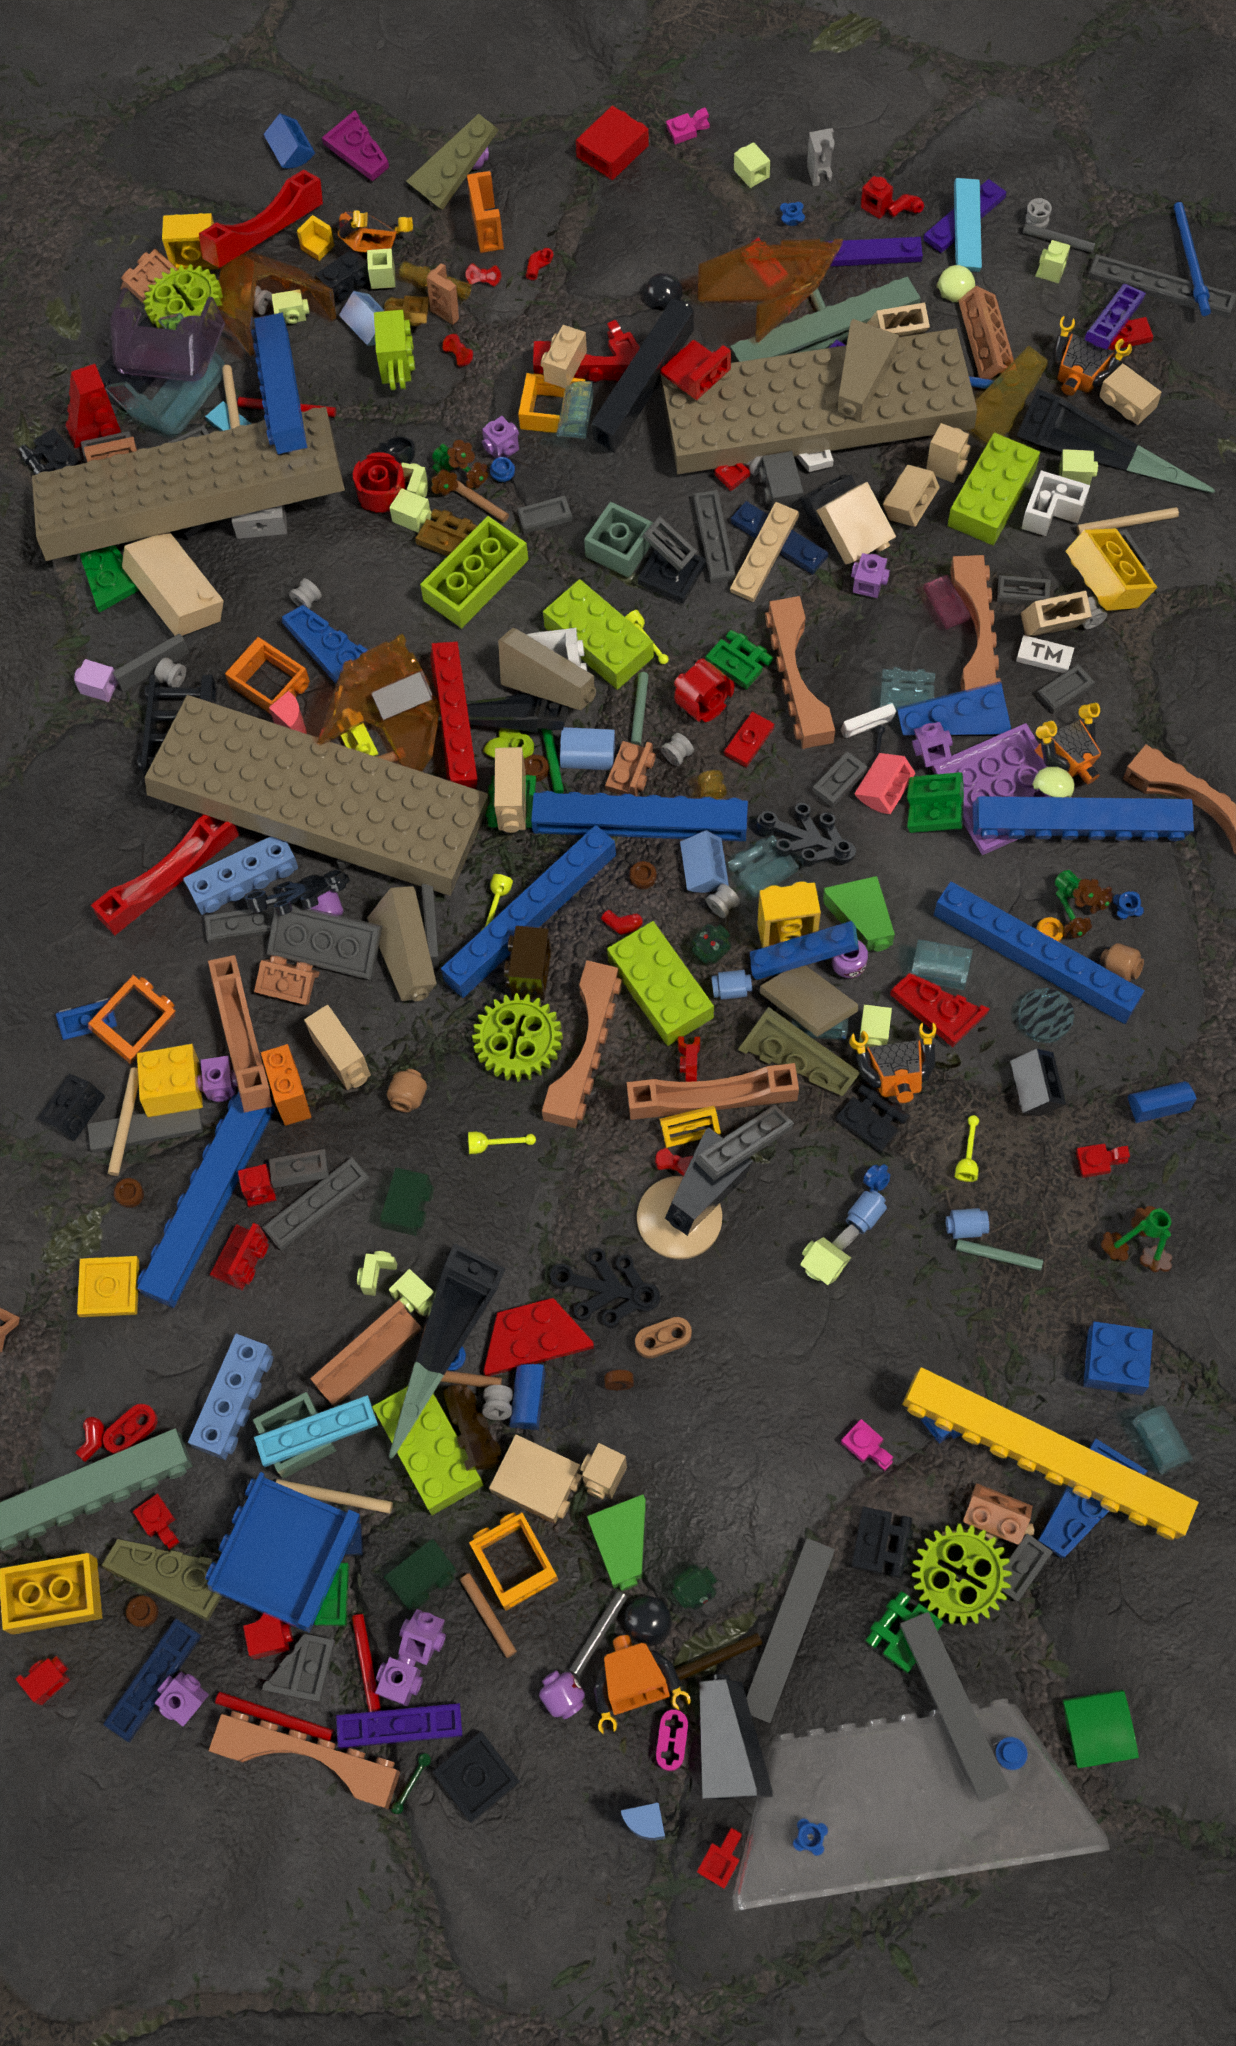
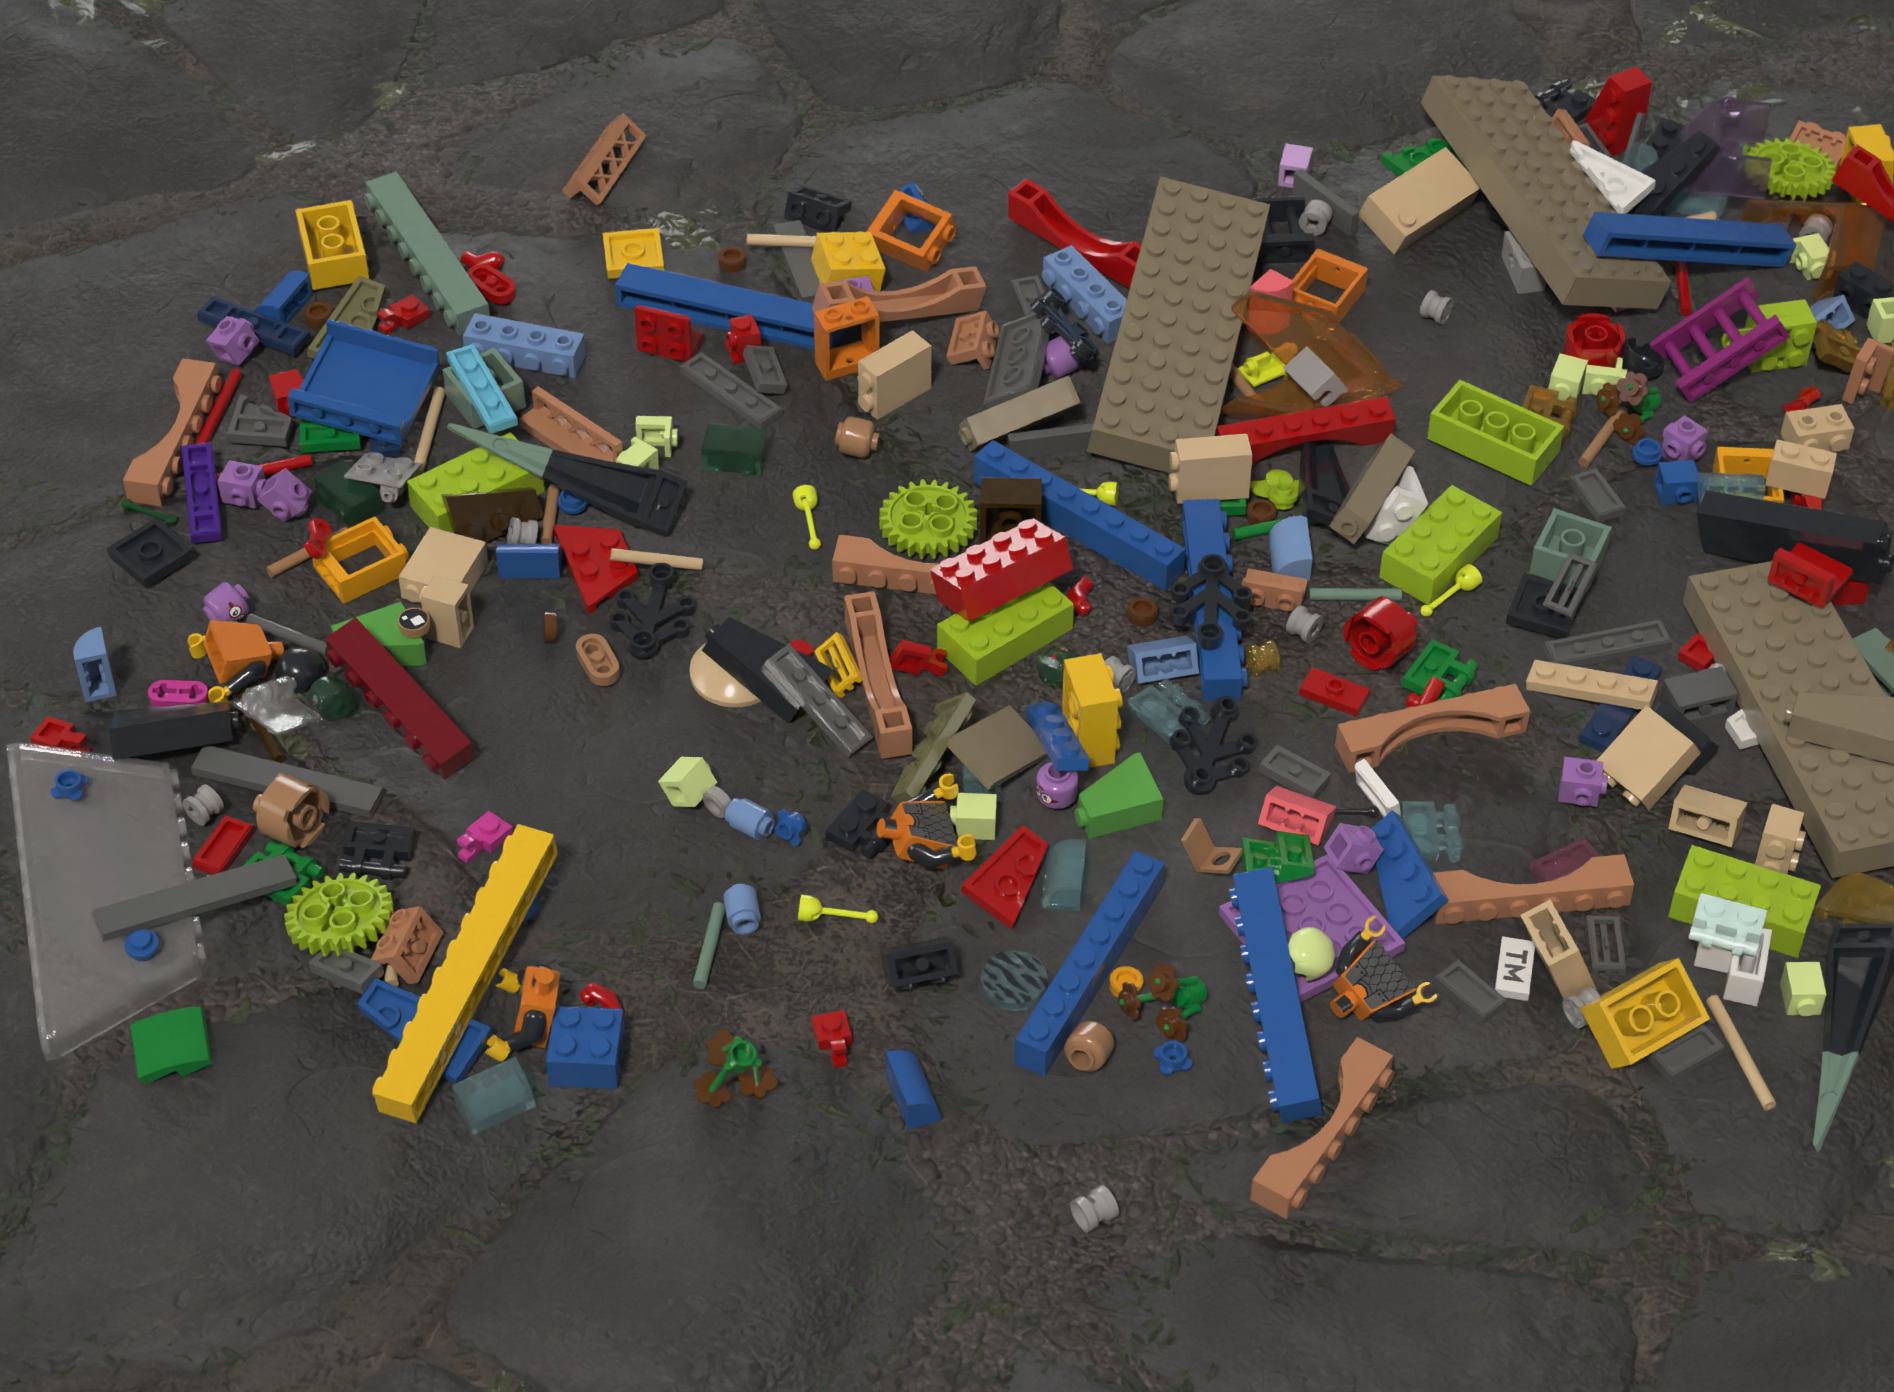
camera: 80 degrees right, 20 degrees down
red brick [16,1655,70,1705] -> none
blue wing [282,605,385,692] -> none
medium blue brick [712,970,752,1000] -> none
none -> light grey wheel [182,784,224,826]
none -> red tile [192,815,255,875]
none -> clear hinge [232,676,322,736]
none -> medium nougat brick [253,773,330,848]
none -> blue brick [254,270,313,323]
none -> red piece [304,518,332,559]
none -> dark red brick [325,617,475,780]
none -> light grey hinge [344,452,422,503]
none -> tile [398,608,430,638]
none -> torso [485,965,560,1062]
none -> red arm [580,982,624,1015]
none -> tan bar [610,548,703,570]
none -> red brick [930,518,1073,621]
none -> black plant [1169,554,1252,651]
none -> medium nougat bracket [1181,818,1243,874]
none -> red arm [1405,676,1446,707]
none -> white wing [1570,140,1655,214]
none -> black wing [1626,130,1722,216]
none -> magenta fence [1650,277,1790,403]
none -> blue brick [1654,460,1703,505]
none -> light aqua plate [1688,893,1767,957]
none -> tan brick [1781,404,1854,452]

